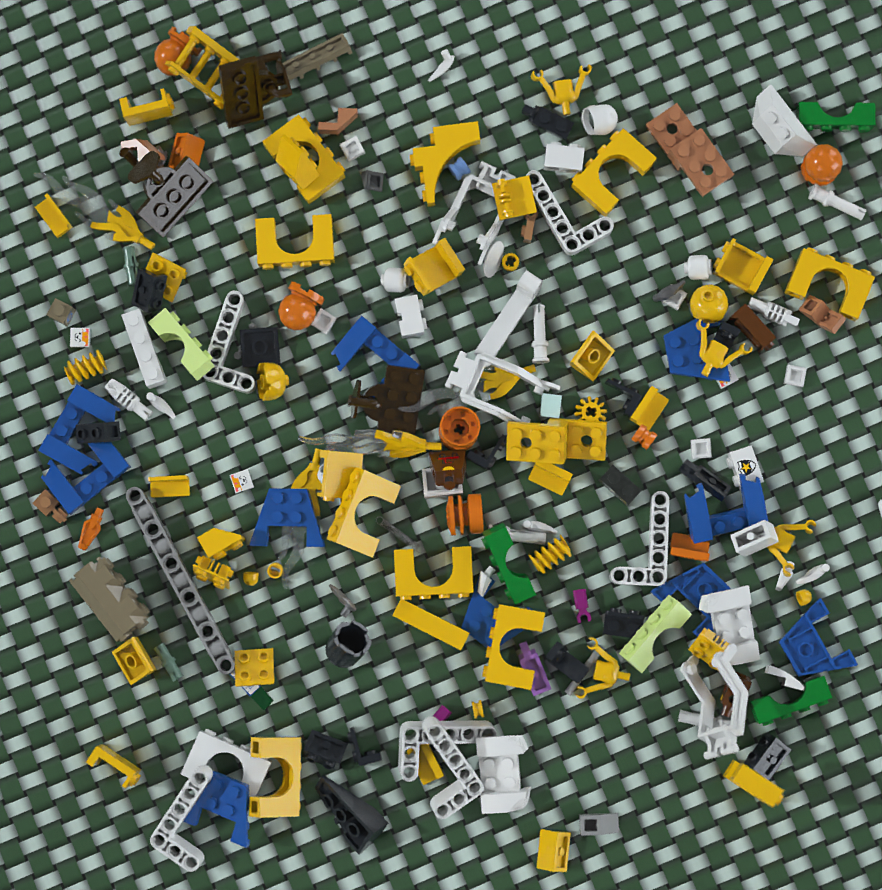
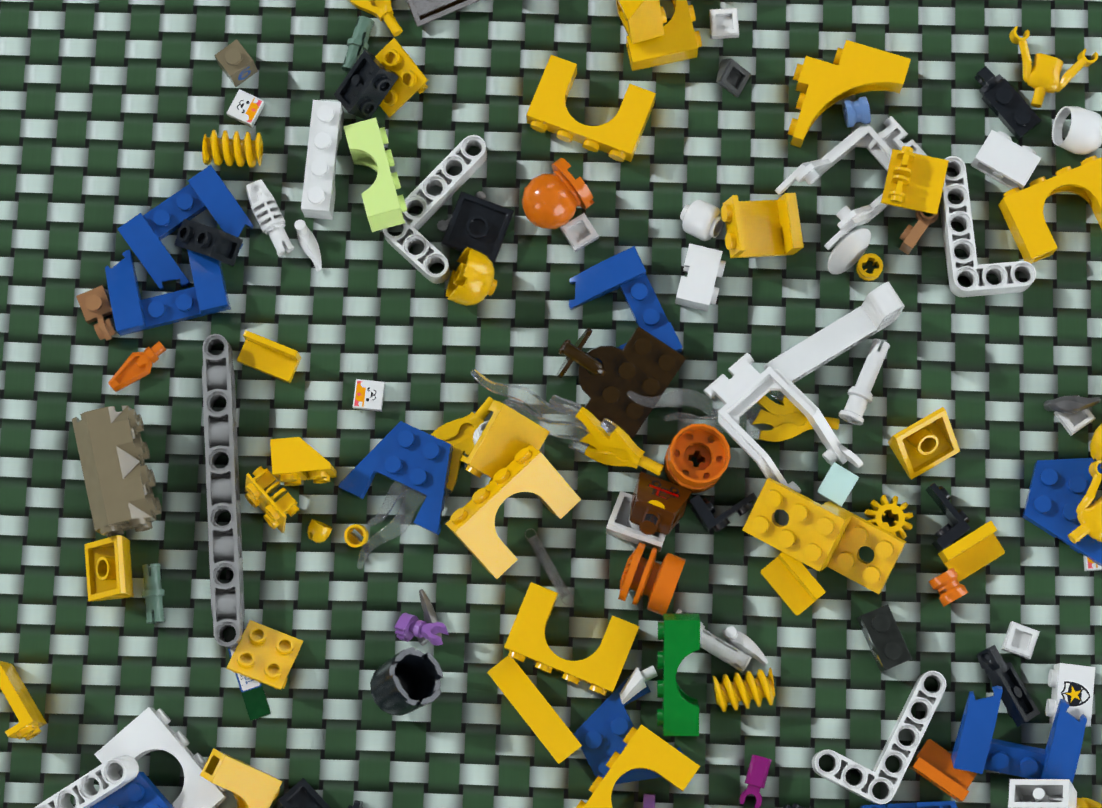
camera: 25 degrees right, 5 degrees down
none -> medium lavender piece [395,613,449,646]

